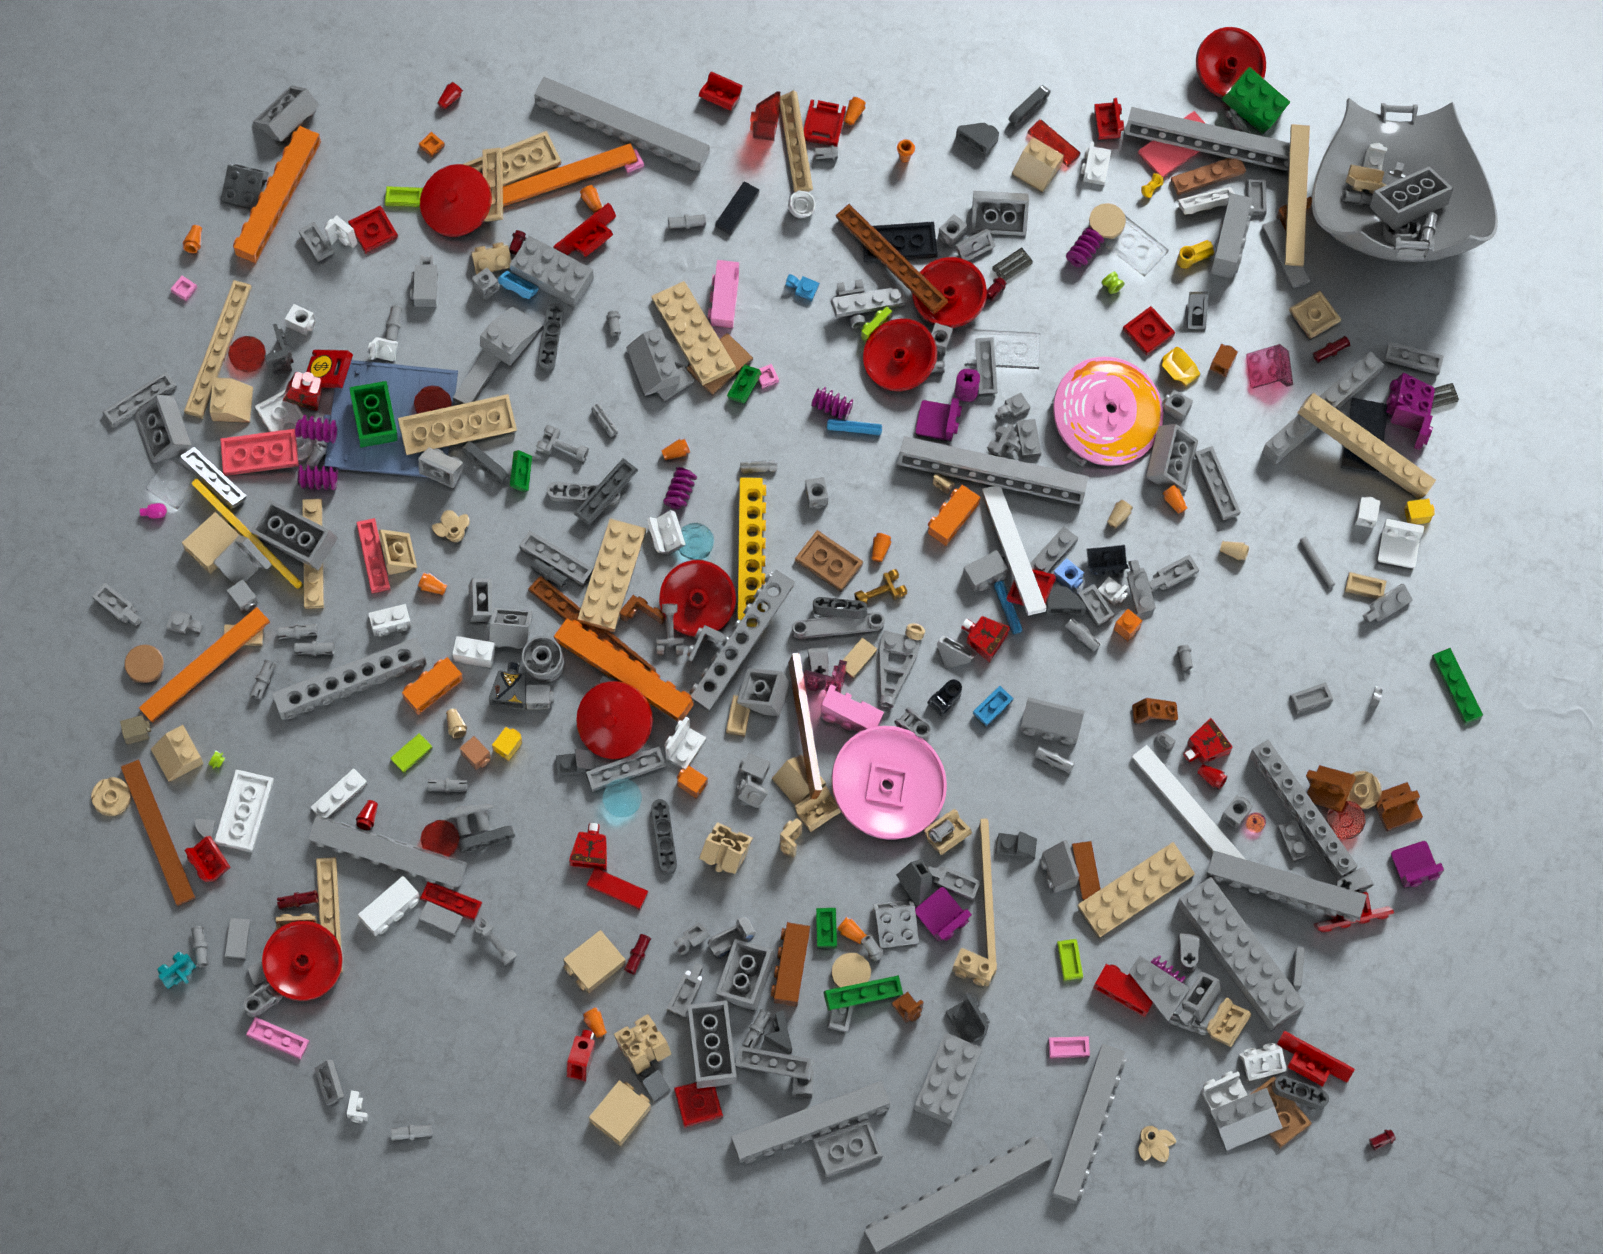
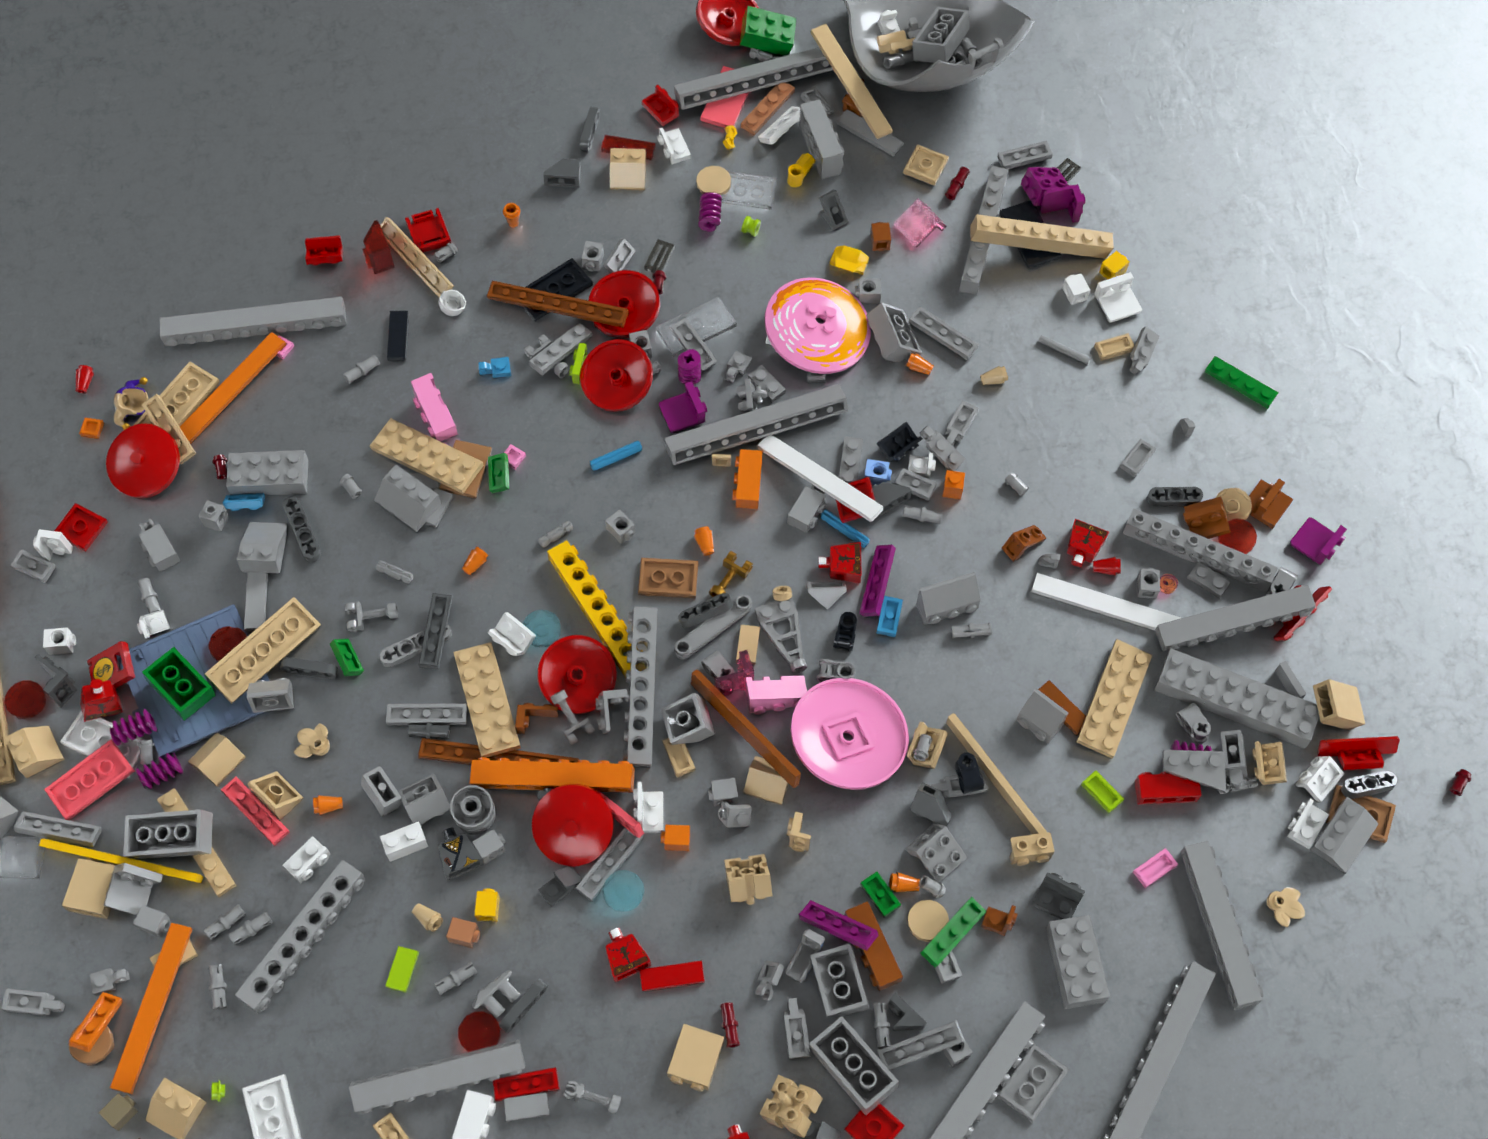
camera: 30 degrees left, 5 degrees down
dark pink cylinder [140,503,167,519] -> none
white plate [310,768,368,818] -> none
red cone [356,800,378,830] -> none
lime tile [385,186,423,207] -> none
orange brick [402,657,463,715] -> none
tan bracket [471,242,511,275] -> none
red bracket [553,203,616,257] -> none
orange cone [580,185,602,213] -> none
orange cone [582,1007,607,1038] -> none
dark grey beam [651,799,677,874] -> none
magenta piece [663,467,697,510] -> none
tan bracket [794,786,841,832] -> none
magenta piece [811,386,854,420] -> none
orange cone [844,97,866,125] -> none
magenta bracket [915,887,972,941] -> none
light grey slope [971,191,1029,236] -> none
dark grey slope [996,831,1037,858] -> none
tan cone [1107,500,1133,529] -> none
red tile [1123,306,1175,356] -> none
none -> orange tile [69,992,123,1052]
none -> tan piece [113,377,148,430]
none -> tan slope [188,733,245,787]
none -> coral tile [598,791,644,838]
none -> magenta plate [799,900,879,951]
none -> magenta plate [860,544,896,617]
none -> black piece [955,752,984,794]
none -> dark grey beam [1147,487,1203,507]
none -> tan brick [1313,679,1365,730]

